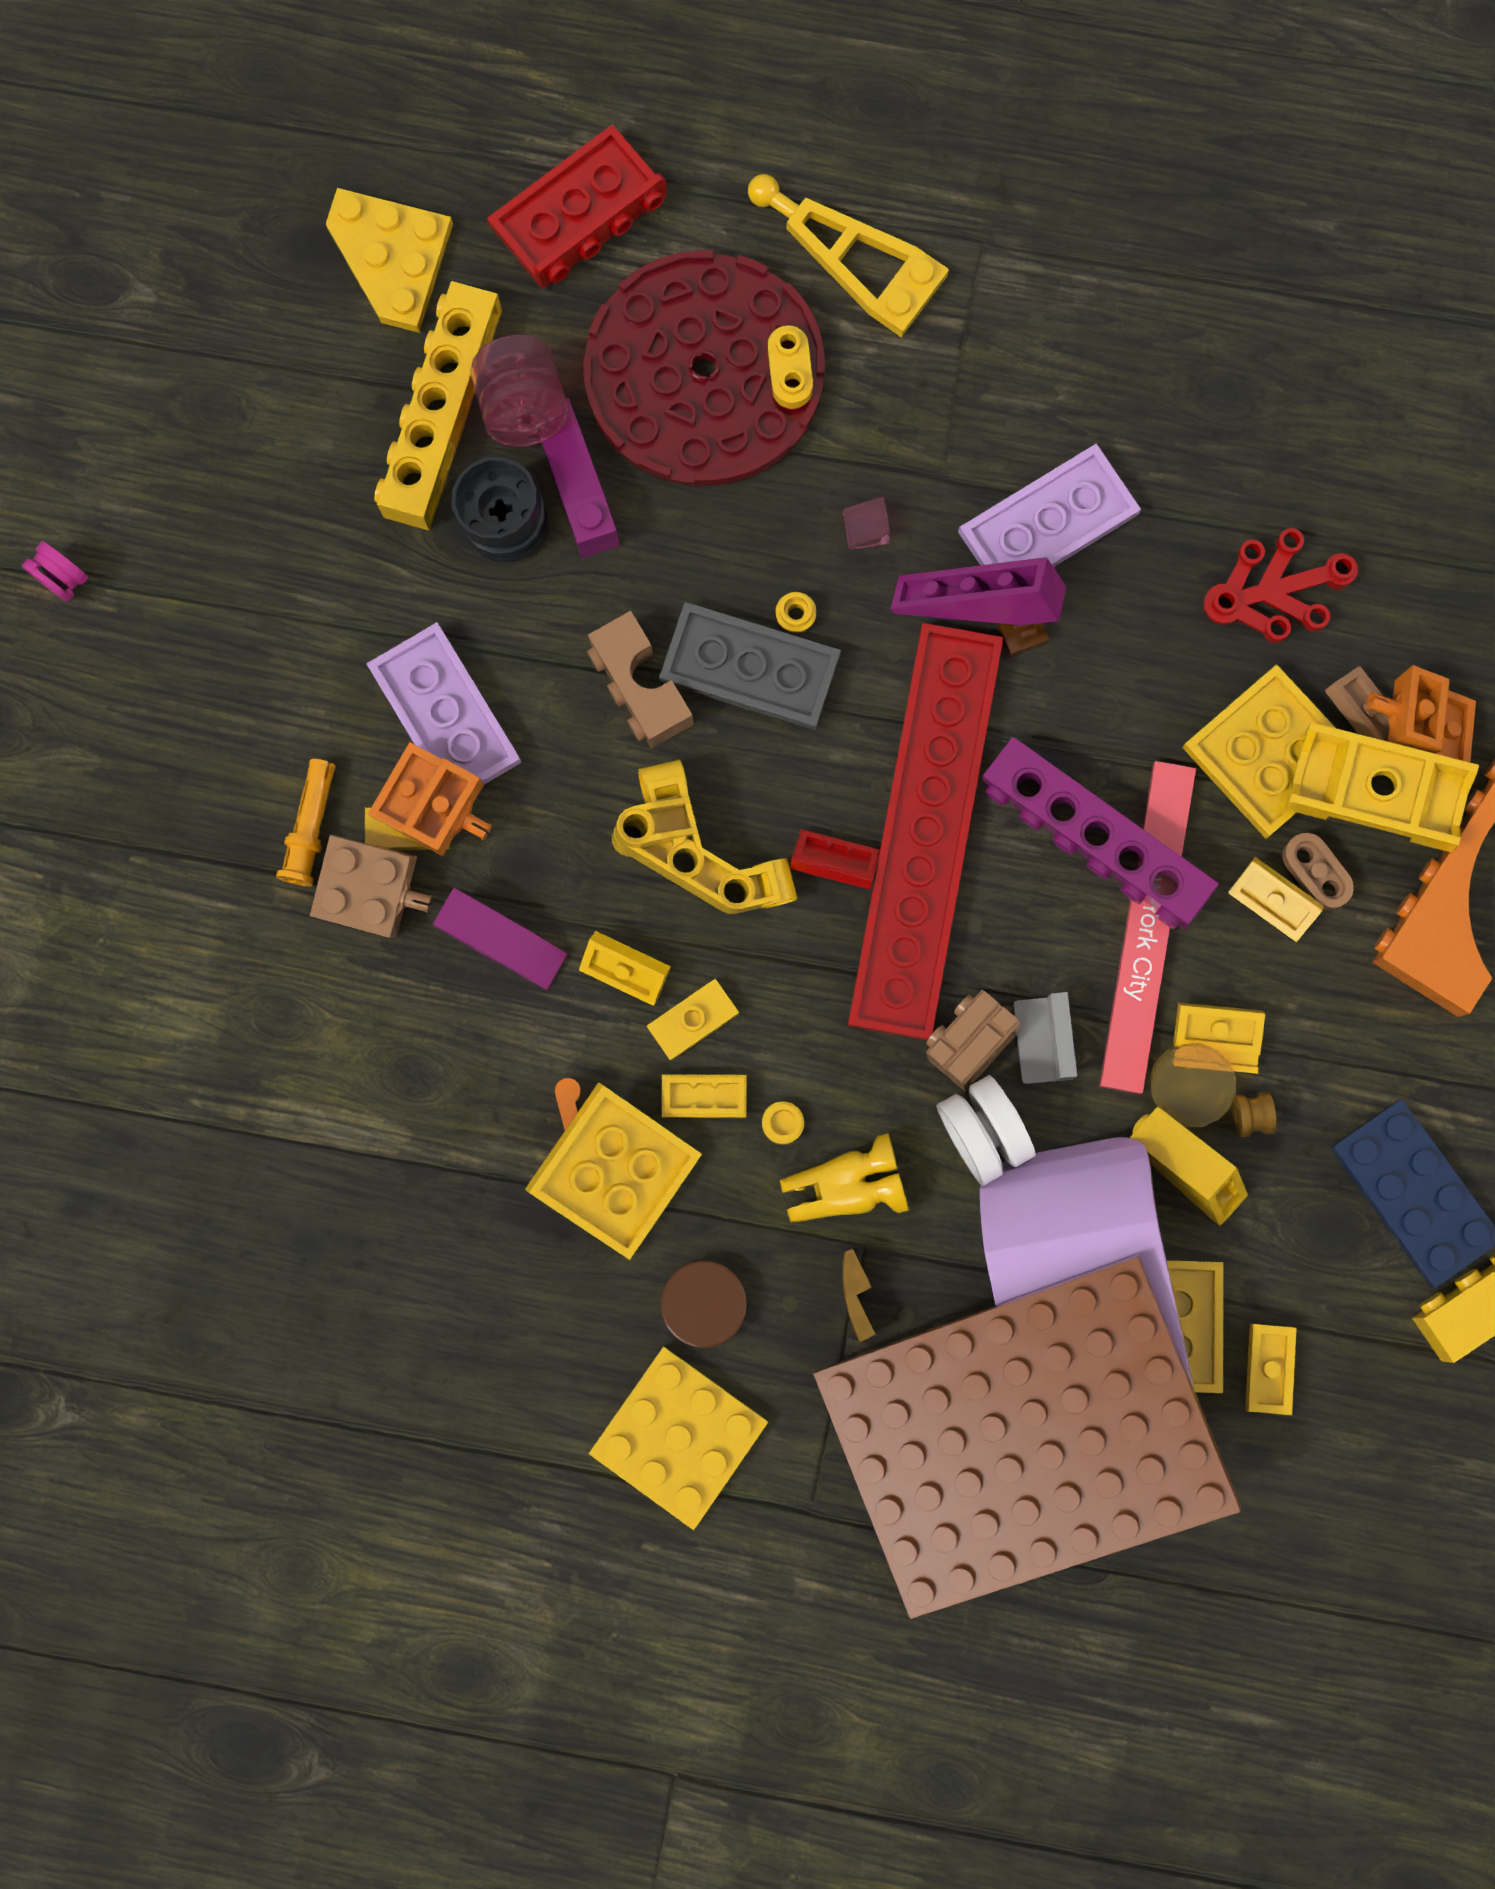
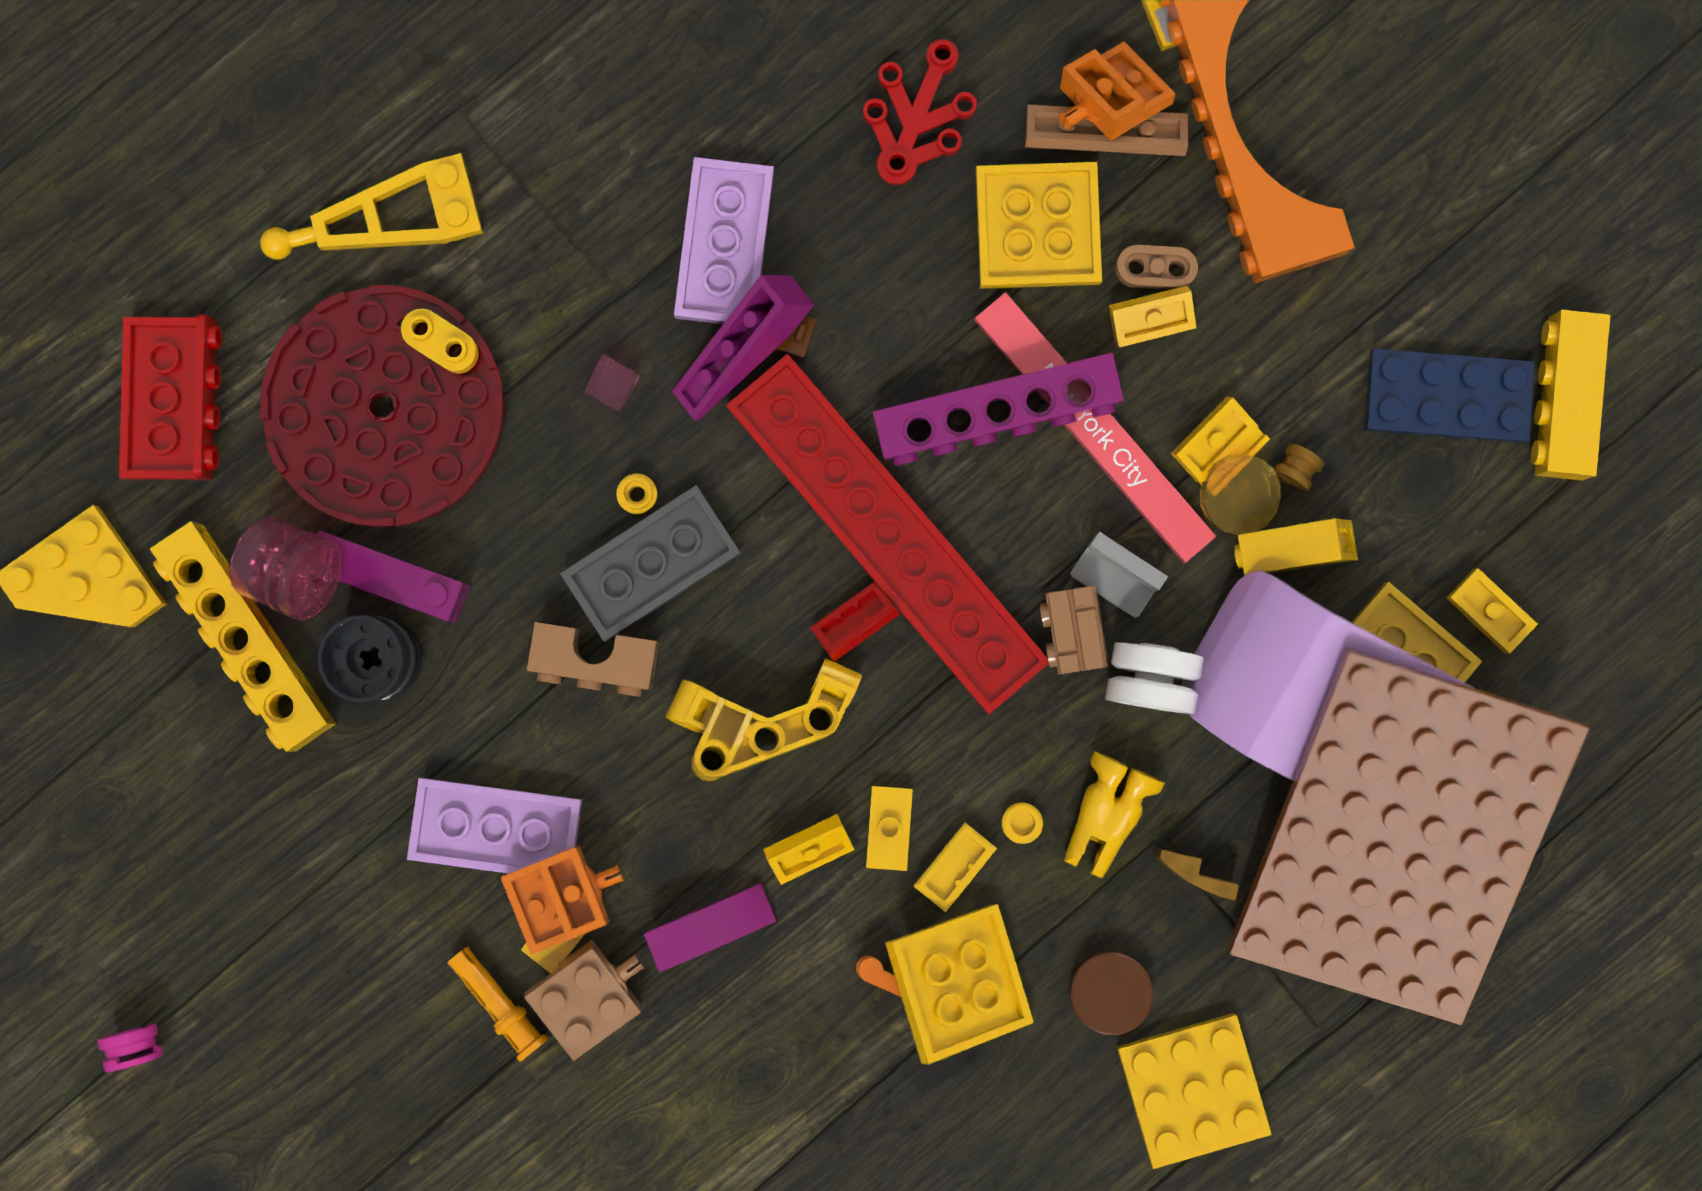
camera: 55 degrees left, 5 degrees up
yellow piece [1285,722,1479,853] -> none

